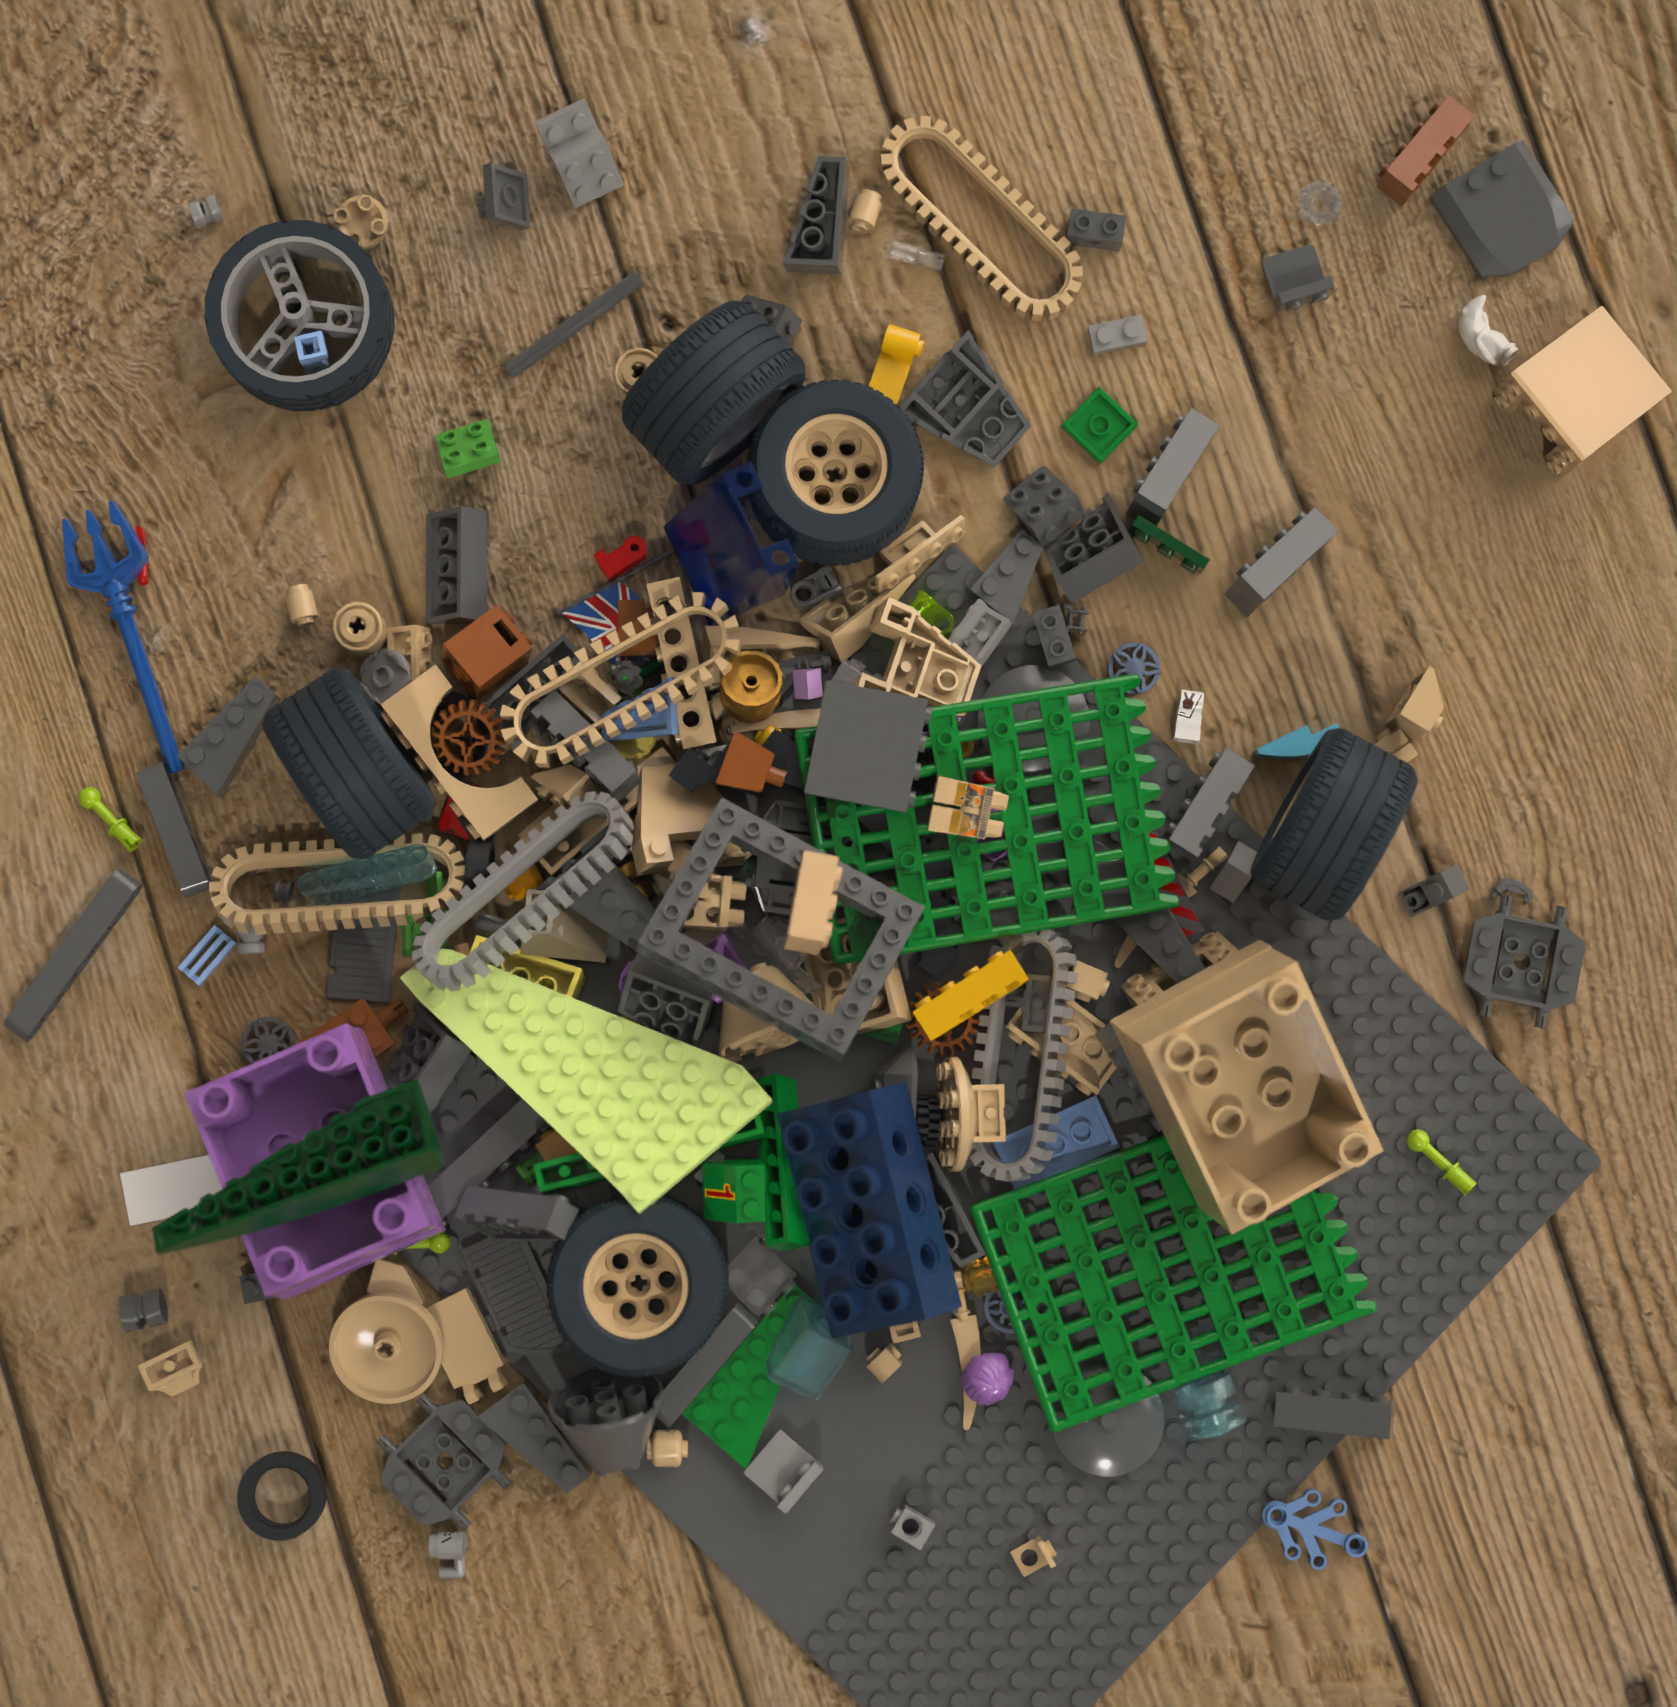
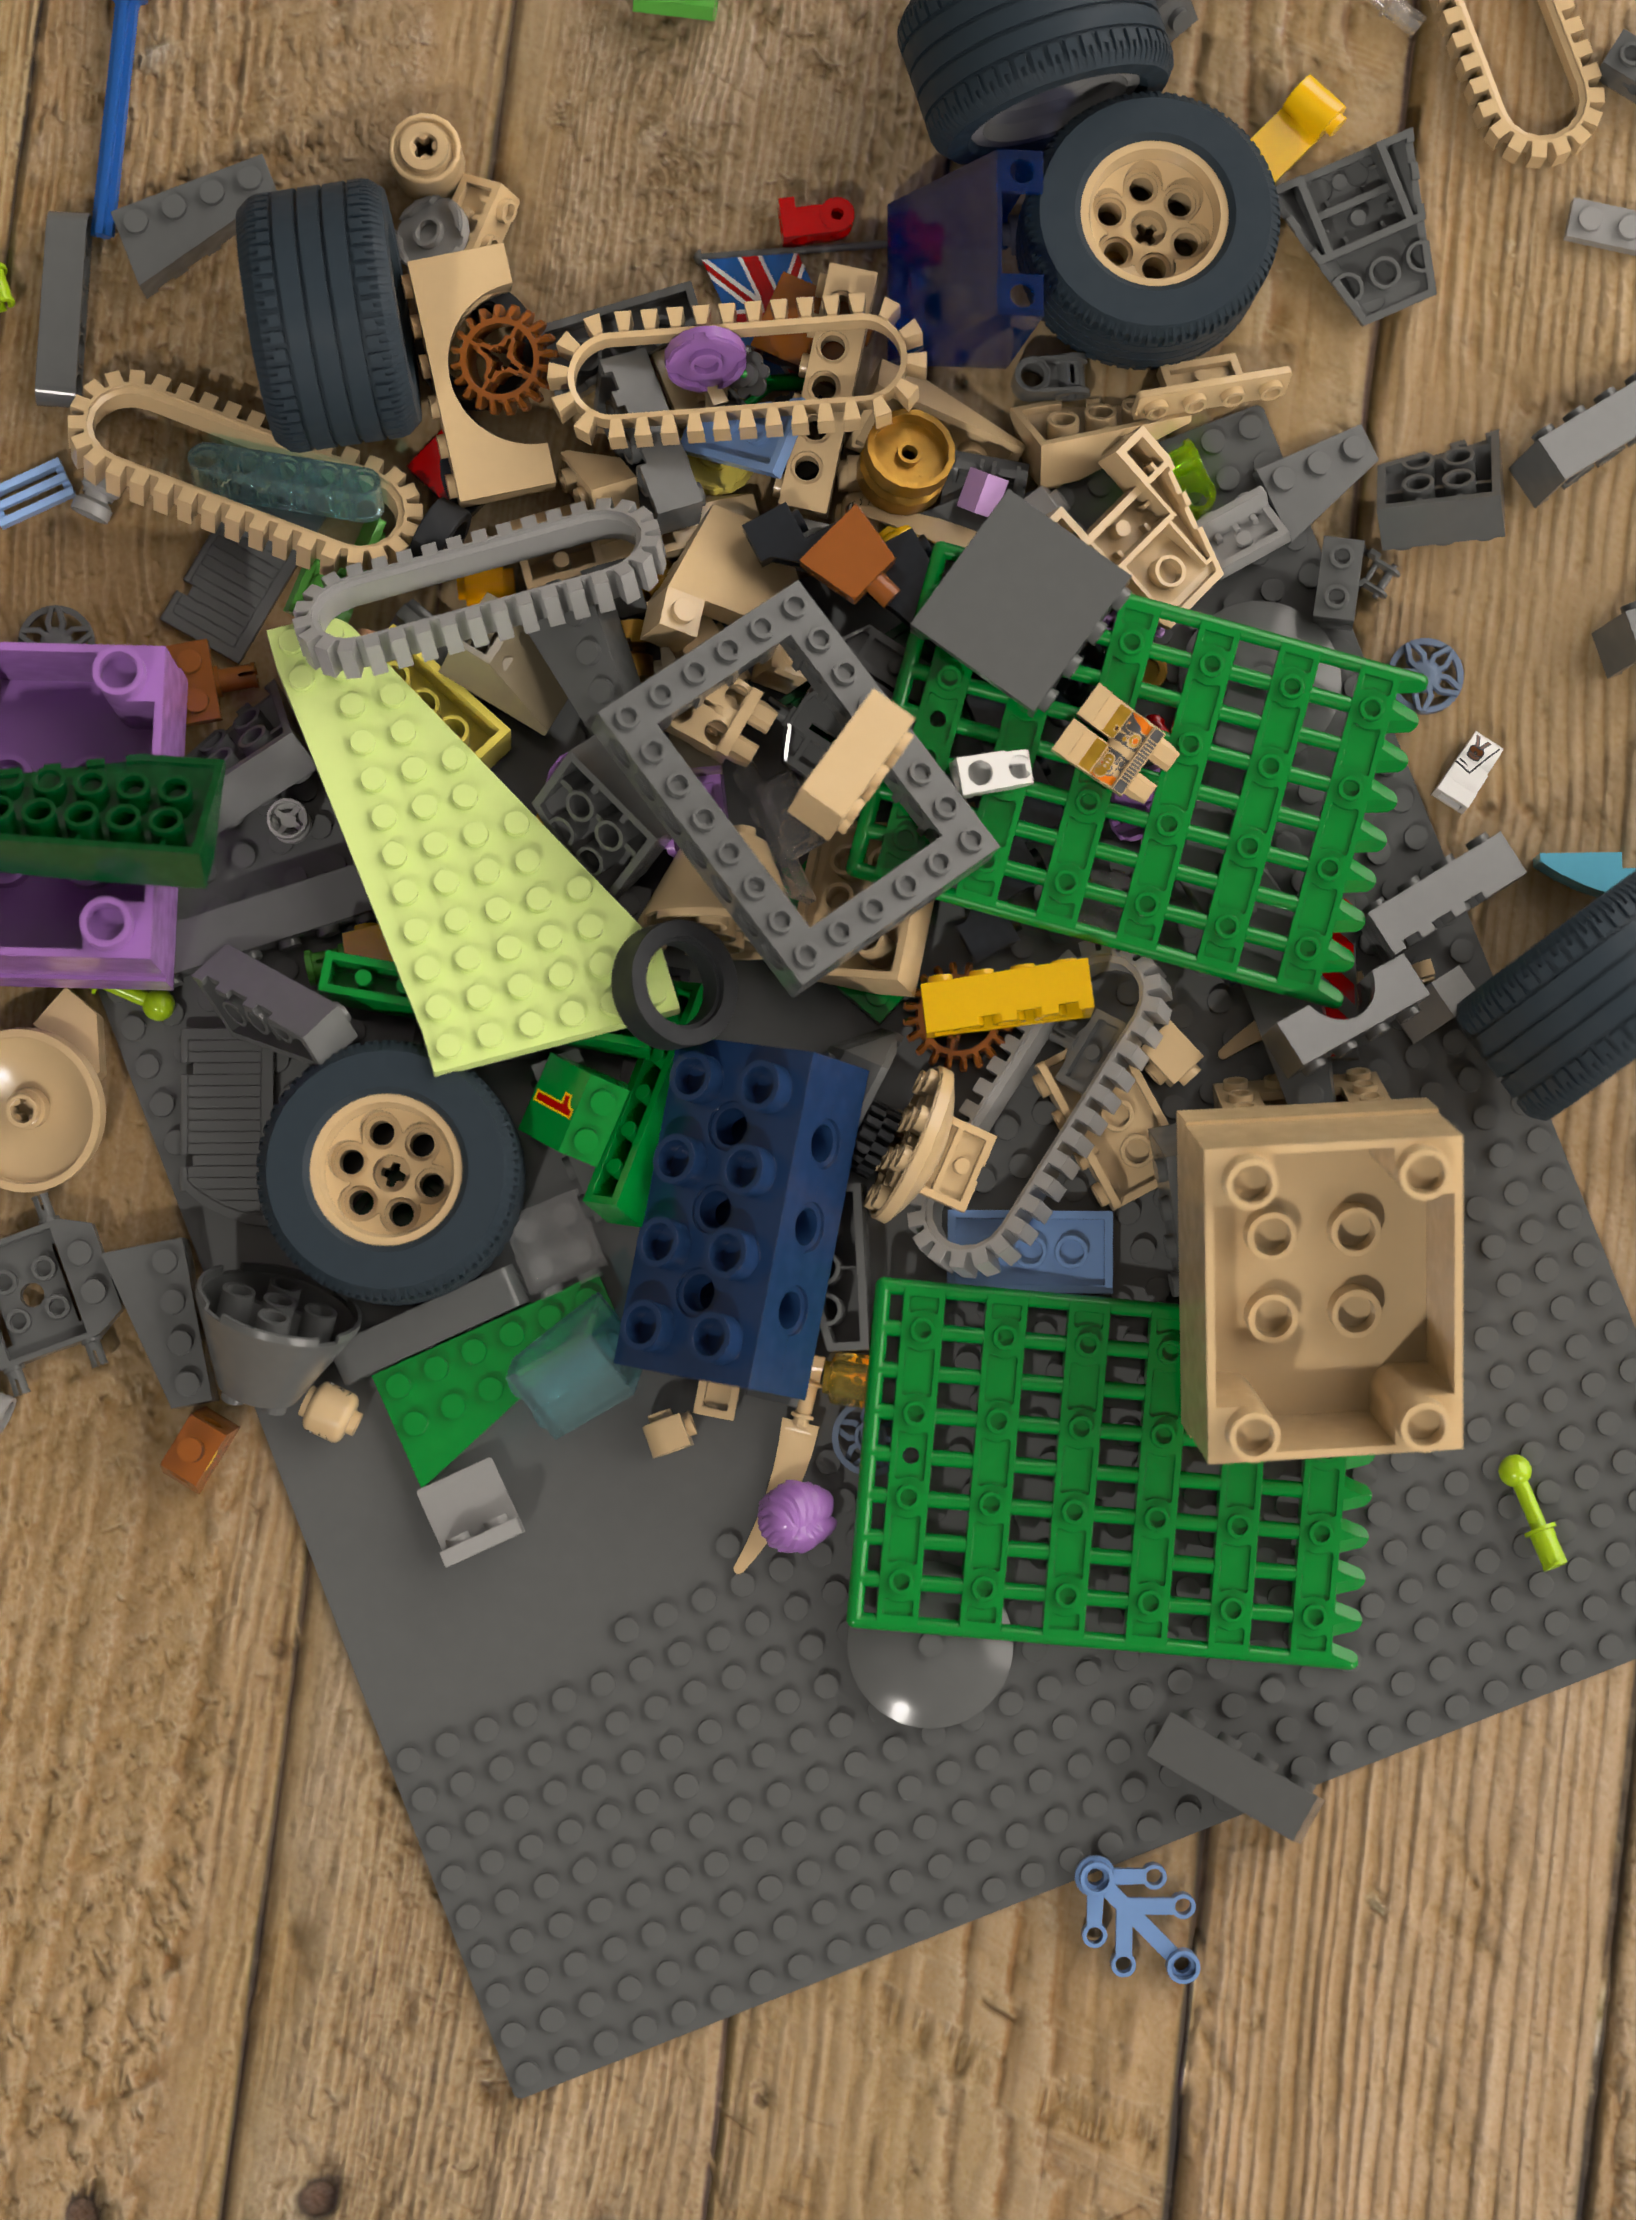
camera: 25 degrees right, 0 degrees up
dark grey bush [273,878,294,905] -> none
tan brick [285,584,319,627] -> none
dark grey slope [426,506,488,624] -> none
tan tile [426,1287,508,1405] -> none
dark orange container [441,605,532,702] -> none
light grey brick [889,1504,935,1550] -> none
dark grey bracket [1003,466,1085,548] -> none
tan bracket [1010,1535,1057,1577] -> none
green tile [1060,387,1139,465] -> none
dark green plate [1130,515,1210,574] -> none
clear light blue wheel [1173,1373,1246,1440] -> none
none -> dark orange torso [160,1406,240,1494]
none -> light grey wheel [267,798,312,844]
none -> black tyre [611,919,738,1050]
none -> medium lavender tile [665,326,747,392]
none -> white leg [949,750,1034,799]
none -> arch [1261,953,1430,1079]

